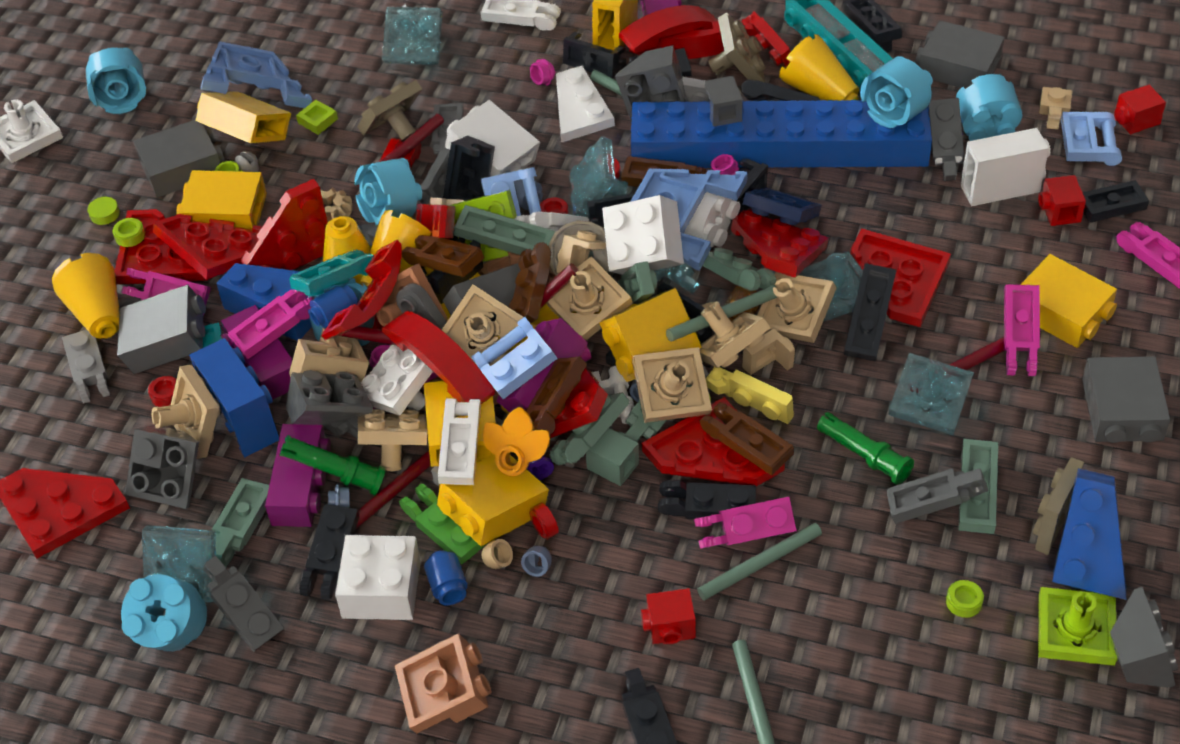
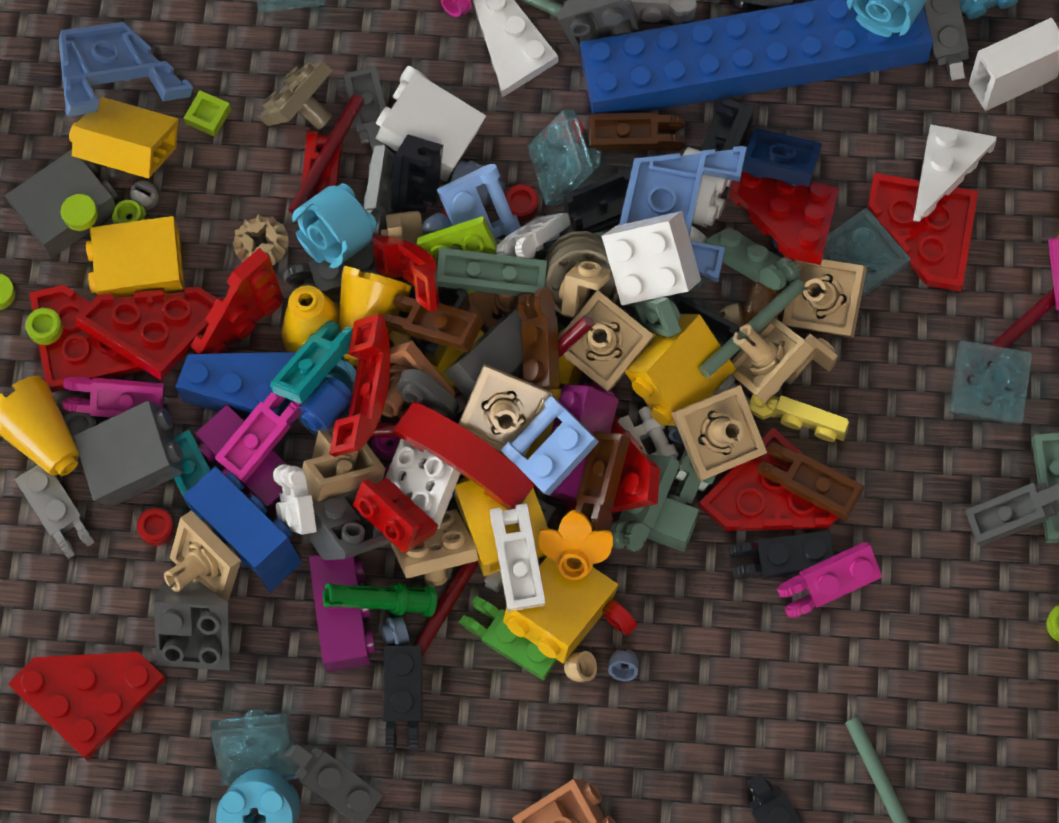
camera: 10 degrees left, 20 degrees up
sand green hinge [209,478,269,567] -> none
white brick [335,535,421,620] -> none
blue brick [424,550,467,606] -> none
red brick [640,588,696,645] -> none
sand green bar [697,523,822,601] -> none
dark grey panel [705,76,743,127] -> none
dark pink plate [711,154,739,175] -> none
green pin [817,412,914,485] -> none
black plate [844,263,896,362] -> none
none -> lime tile [61,194,98,231]
none -> white plate [273,464,317,535]
none -> red bracket [353,478,438,554]
none -> white wing [913,124,997,222]

